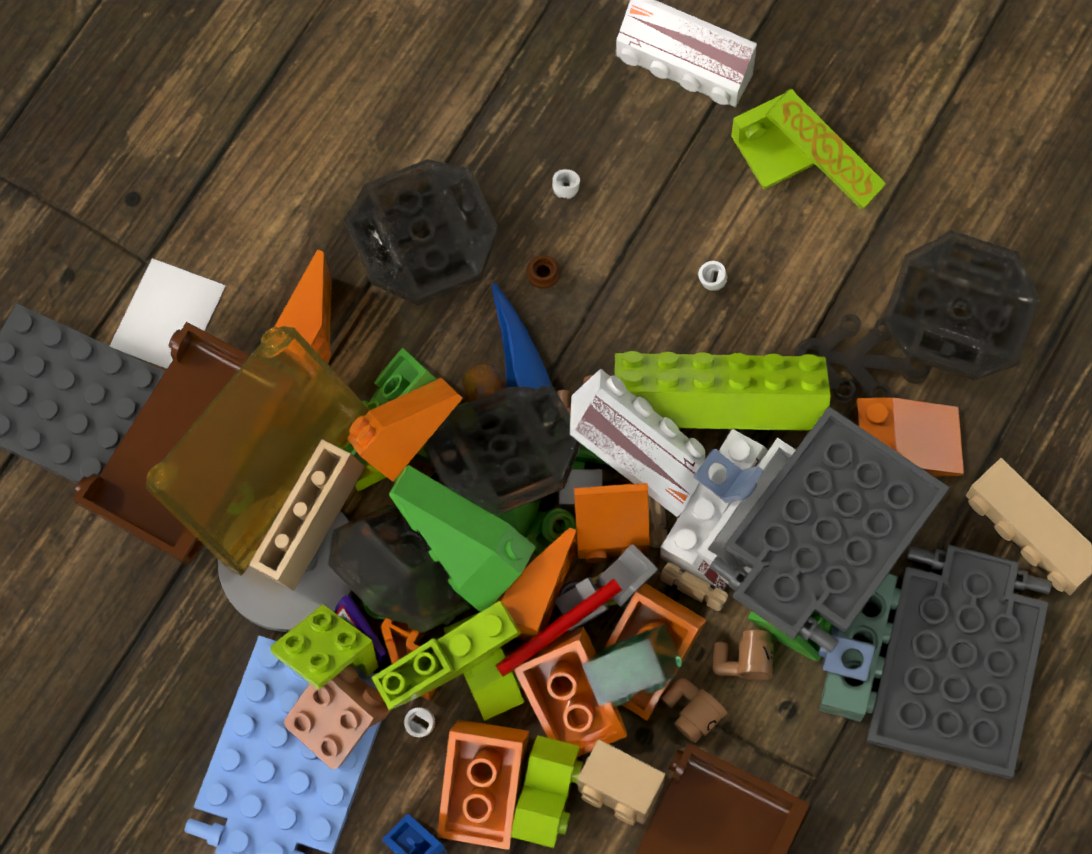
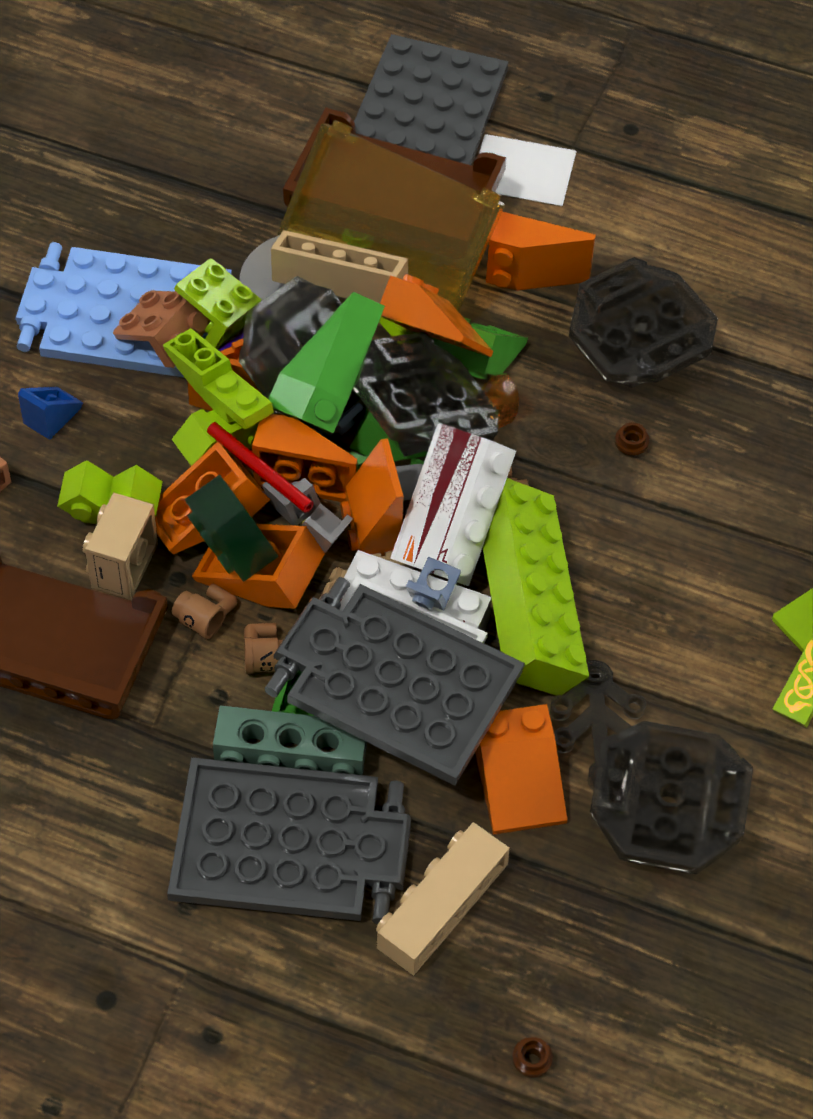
camera: 75 degrees right, 15 degrees down
white hinge [404,707,435,737] -> none
orange slope [437,719,529,850] -> none
blue piece [491,283,557,425] -> none
white hinge [552,169,580,199] -> none
white hinge [698,261,727,291] -> none
sand blue bracket [818,625,875,681] -> none

